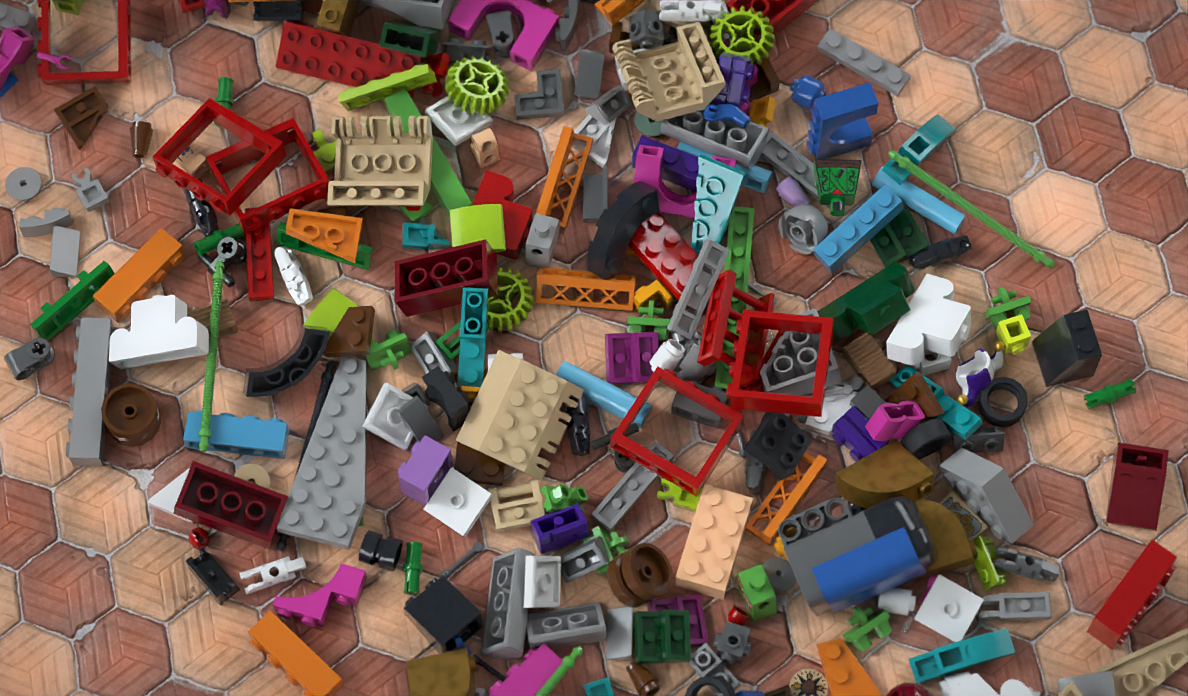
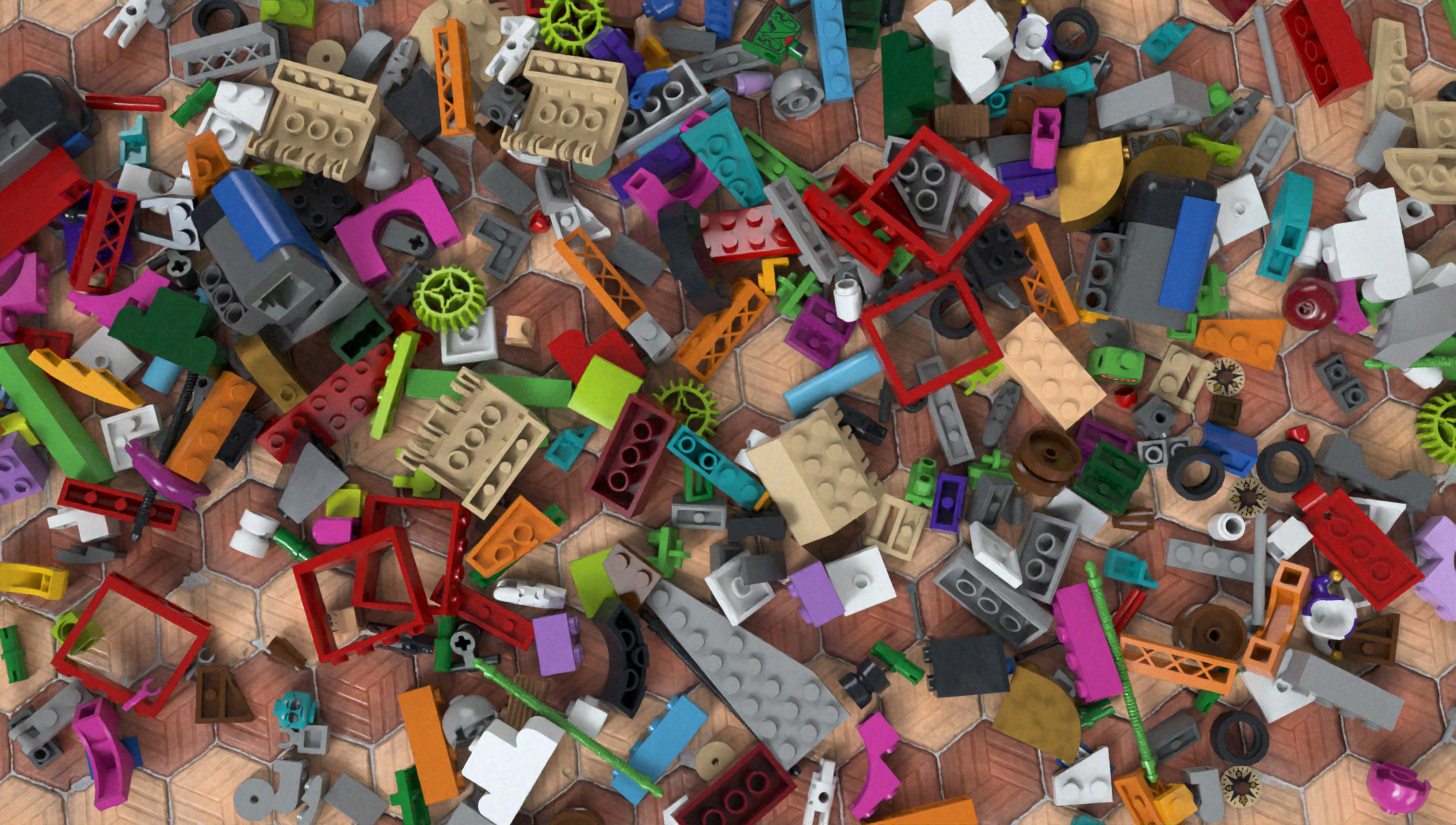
camera: 60 degrees left, 15 degrees up
none -> light grey hand [183,647,218,680]
none -> white wheel [229,509,280,558]
none -> light grey leg [272,756,310,814]
none -> teal head [273,690,317,729]
none -> slope [274,424,349,524]
none -> dark pink brick [313,517,363,545]
none -> neon yellow brick [326,484,368,518]
none -> light grey cylinder [442,695,500,749]
none -> red hinge [529,210,552,233]
none -> medium lavender brick [532,611,585,676]
none -> white brick [564,695,610,739]
none -> dark grey slope [662,27,717,53]
none -> black tyre [930,286,983,340]
none -> dark grey hinge [982,381,1022,450]
none -> flat silver plate [1002,497,1029,526]
none -> teal slope [1140,22,1196,65]
none -> tan plate [1145,344,1215,414]
none -> bright green tile [1166,312,1198,341]
none -> bright green plate [1207,82,1234,120]
none -> light grey bar [1252,5,1286,109]

